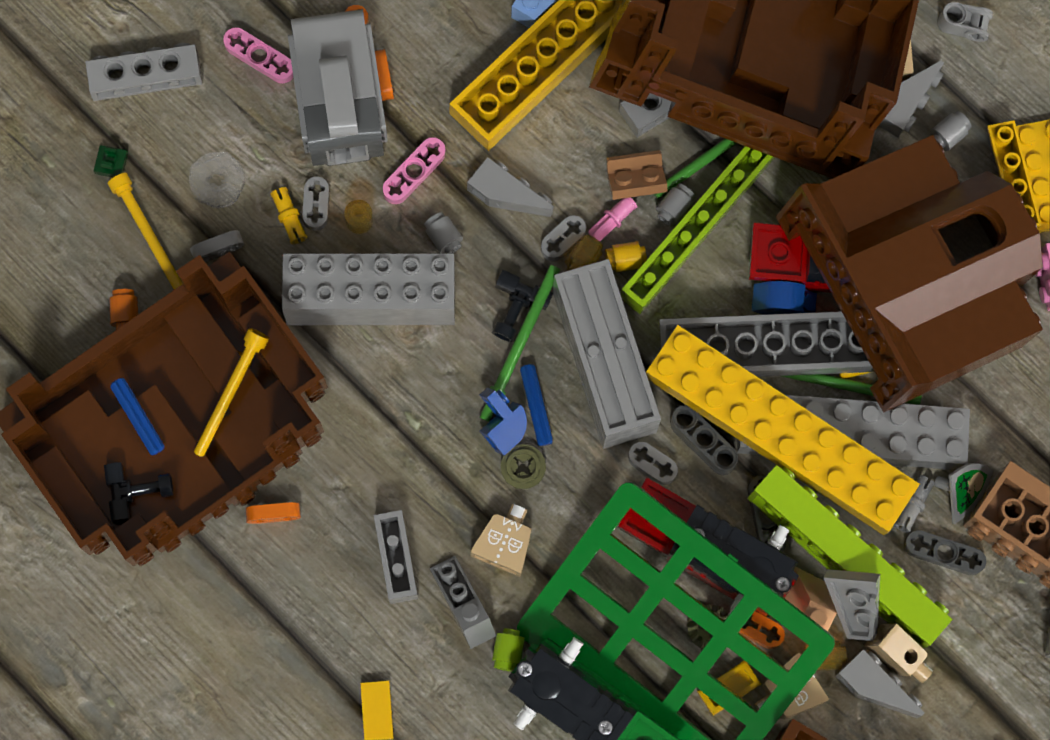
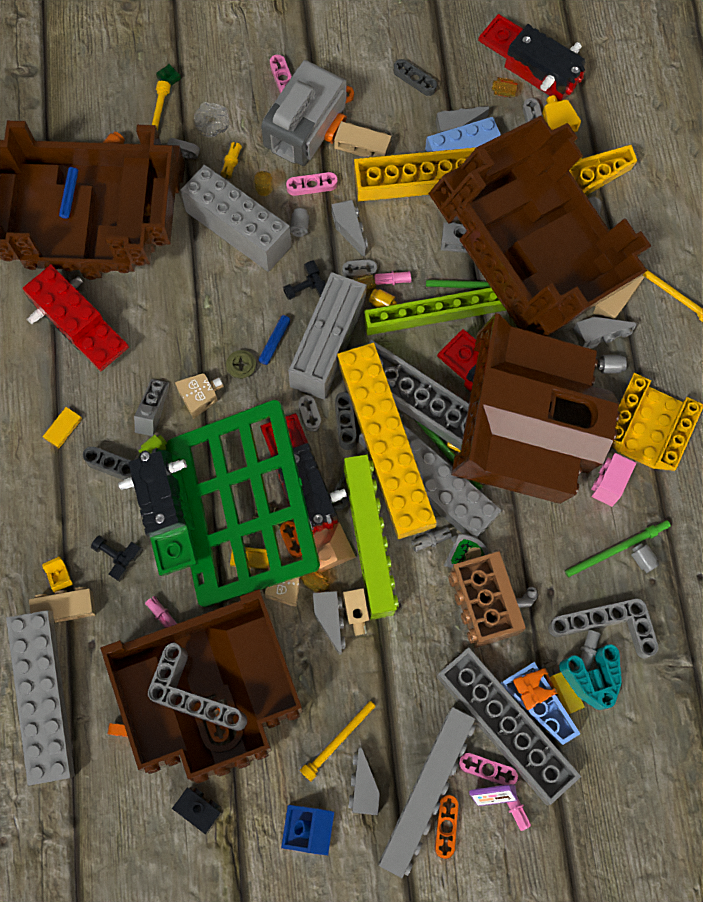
camera: 40 degrees right, 5 degrees down
light grey brick [85,43,202,101] -> none
black bar [104,462,174,524] -> none
yellow piece [194,328,270,457] -> none
orange beam [246,502,301,524] -> none
light grey beam [302,177,330,231] -> none
light grey brick [373,510,418,604] -> none
bright green bar [479,265,560,422] -> none
brick [479,388,527,455] -> none
medium nougat bracket [606,150,668,200] -> none
light grey brick [656,183,696,226] -> none
blue brick [751,281,817,315] -> none
light grey wing [823,569,880,641] -> none
dark grey beam [904,530,986,575] -> none
light grey piece [937,2,993,42] -> none
none -> red piece [22,265,129,372]
none -> dark grey beam [82,446,132,480]
none -> tan brick [334,121,391,158]

